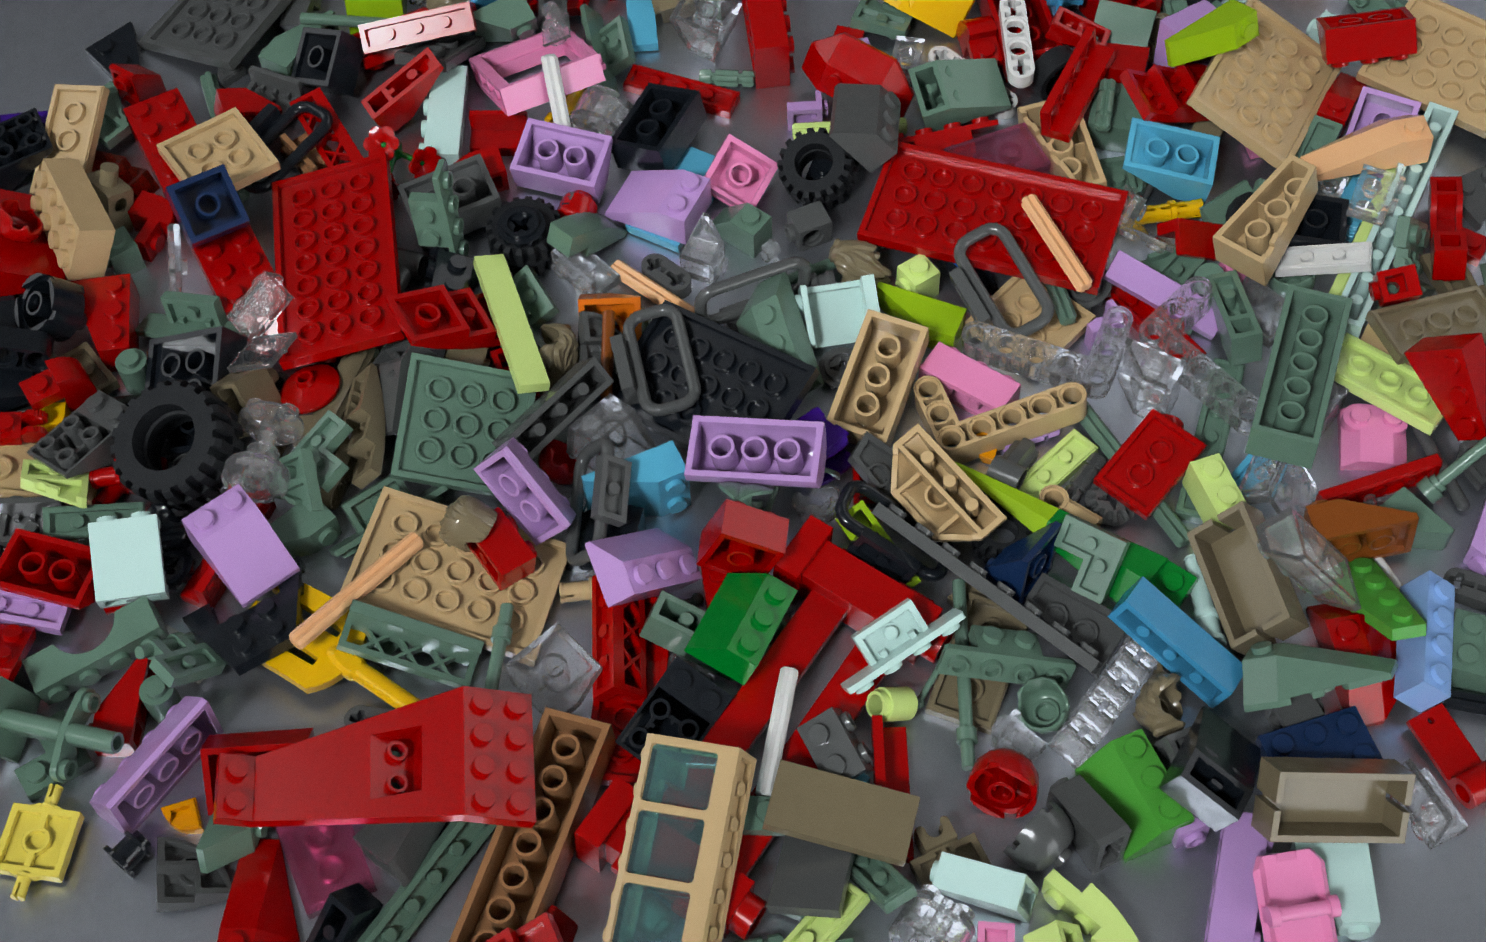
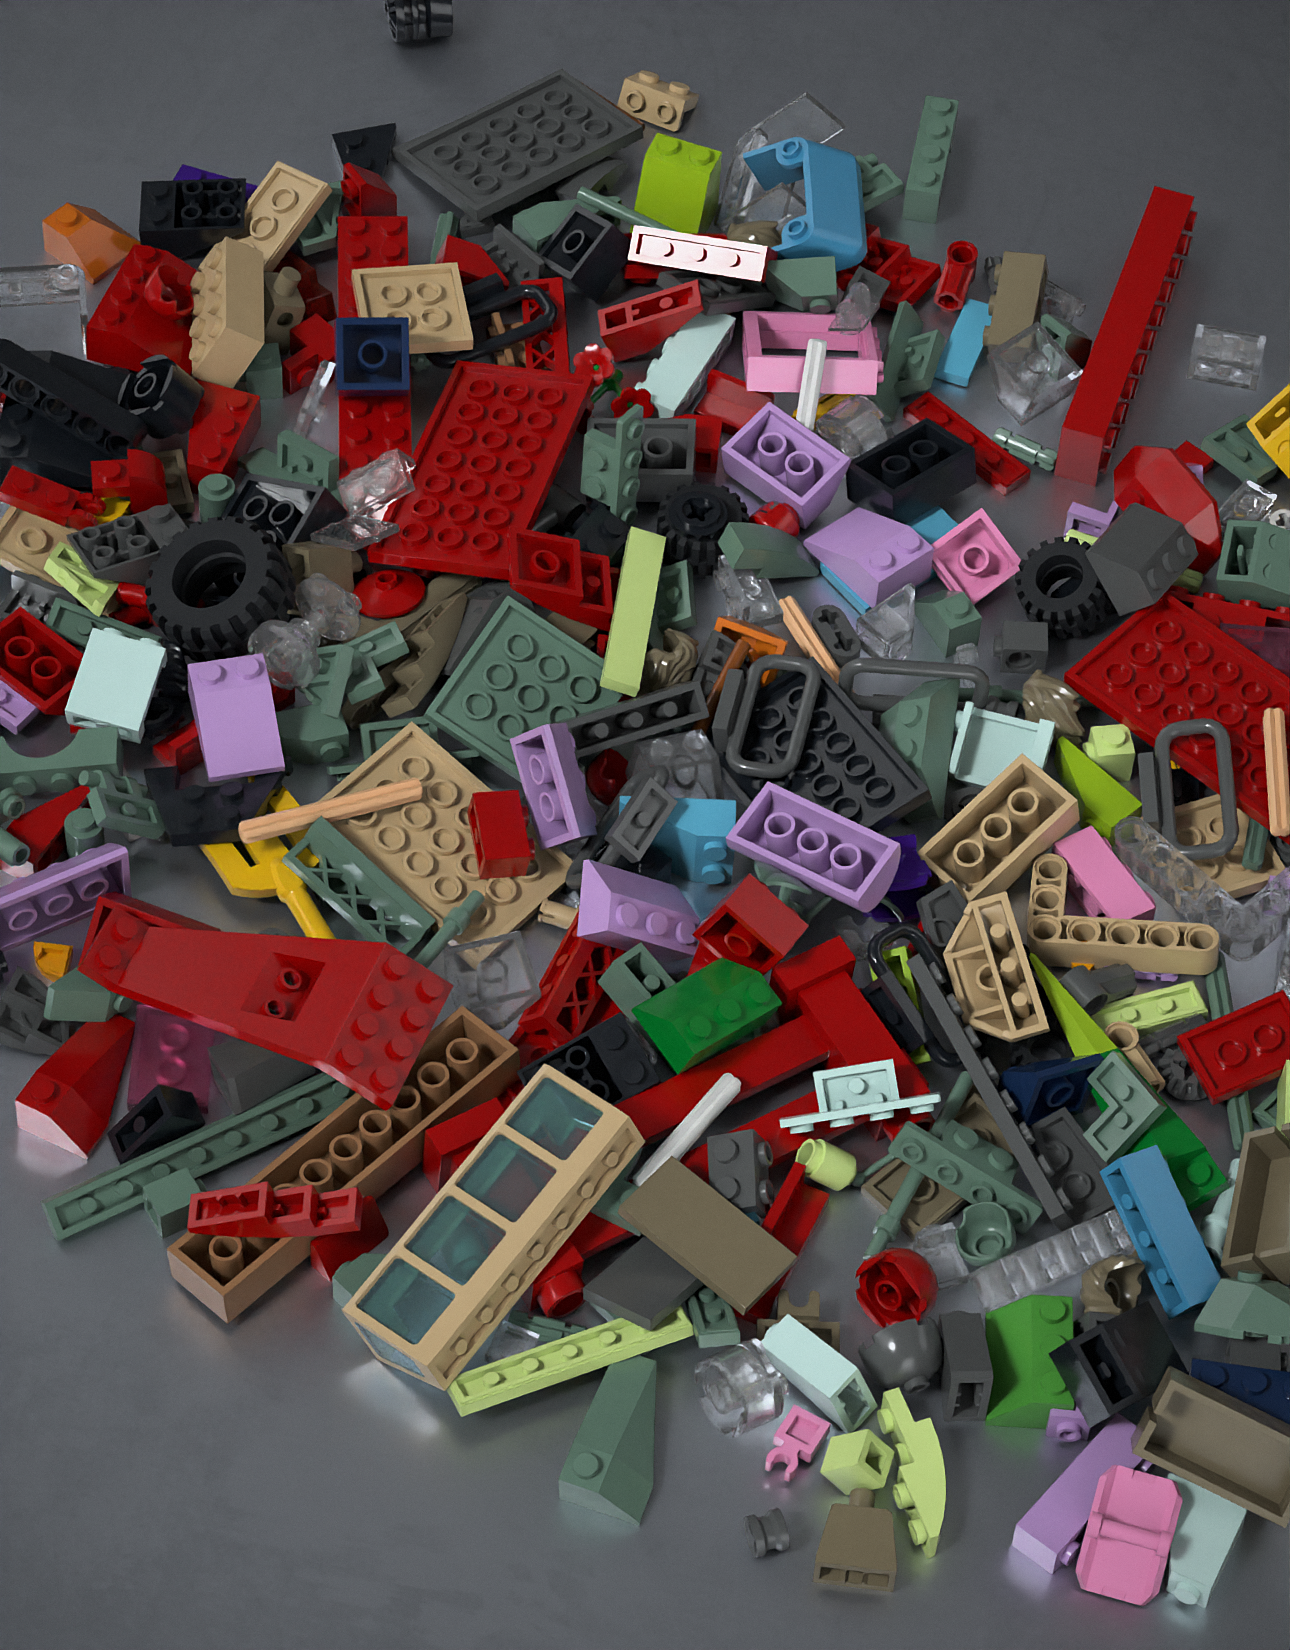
camera: 20 degrees right, 5 degrees down
dark tan hair [439,495,497,552] -> none

